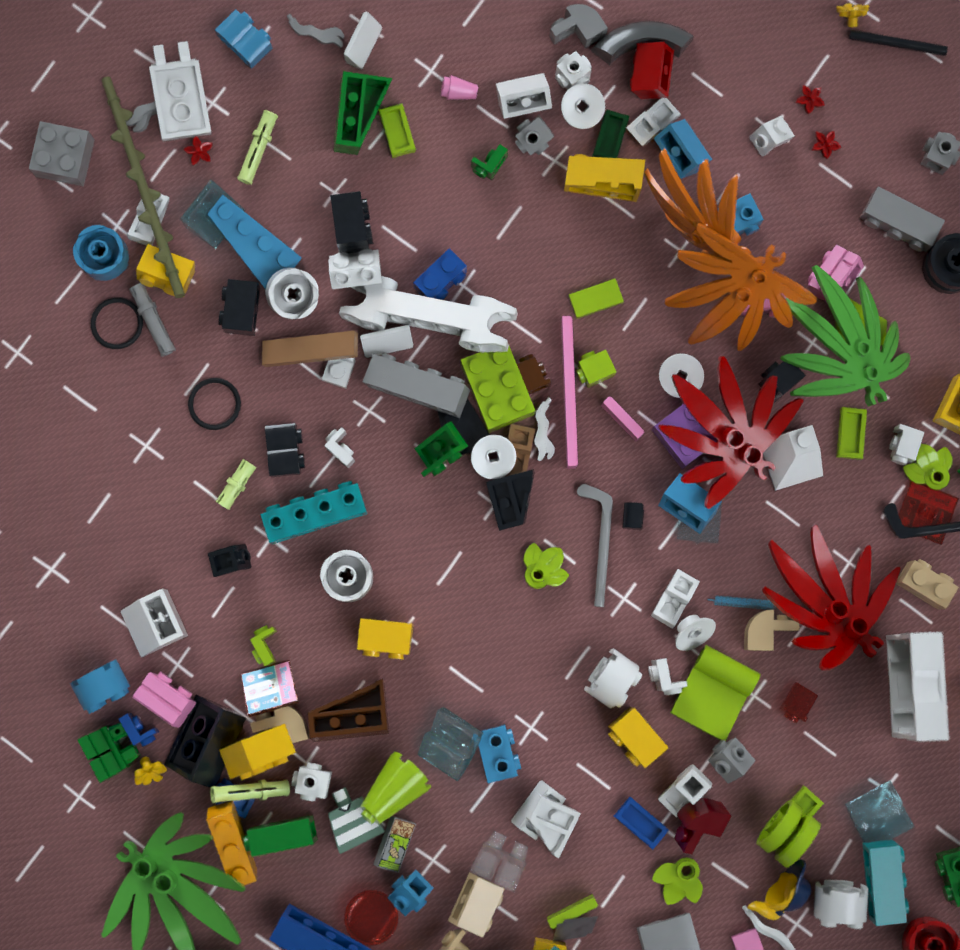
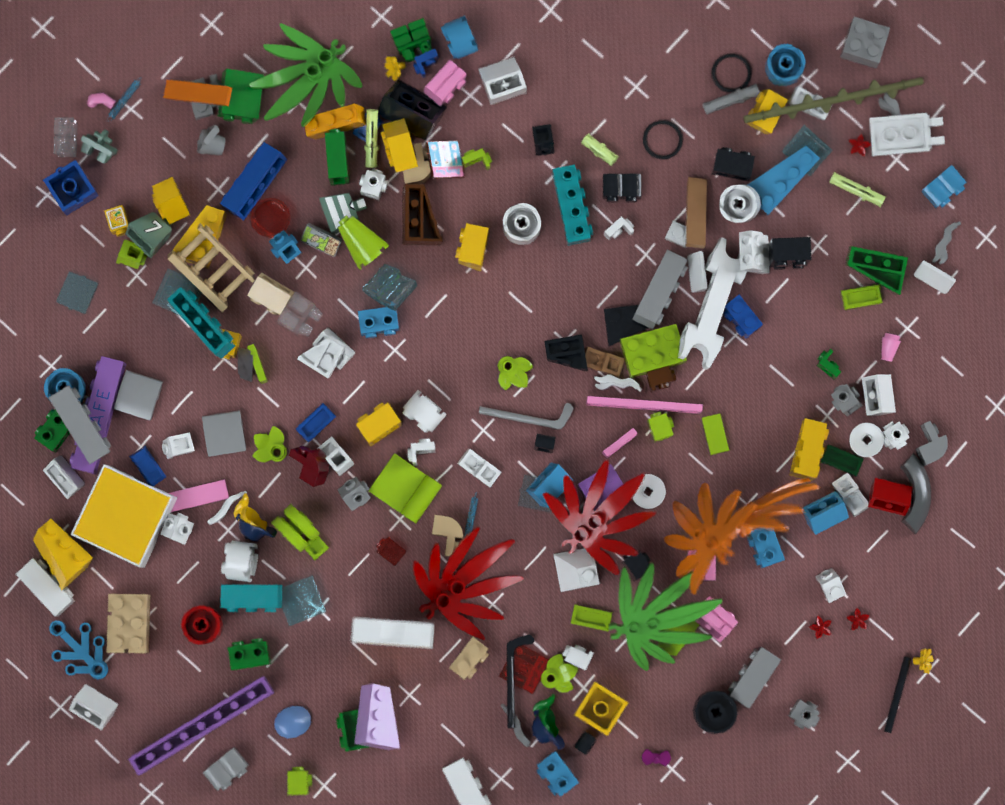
camera: 95 degrees right, 0 degrees up
green bracket [414,421,468,477] -> none
white piece [471,435,516,479] -> none
white piece [676,615,716,651] -> none

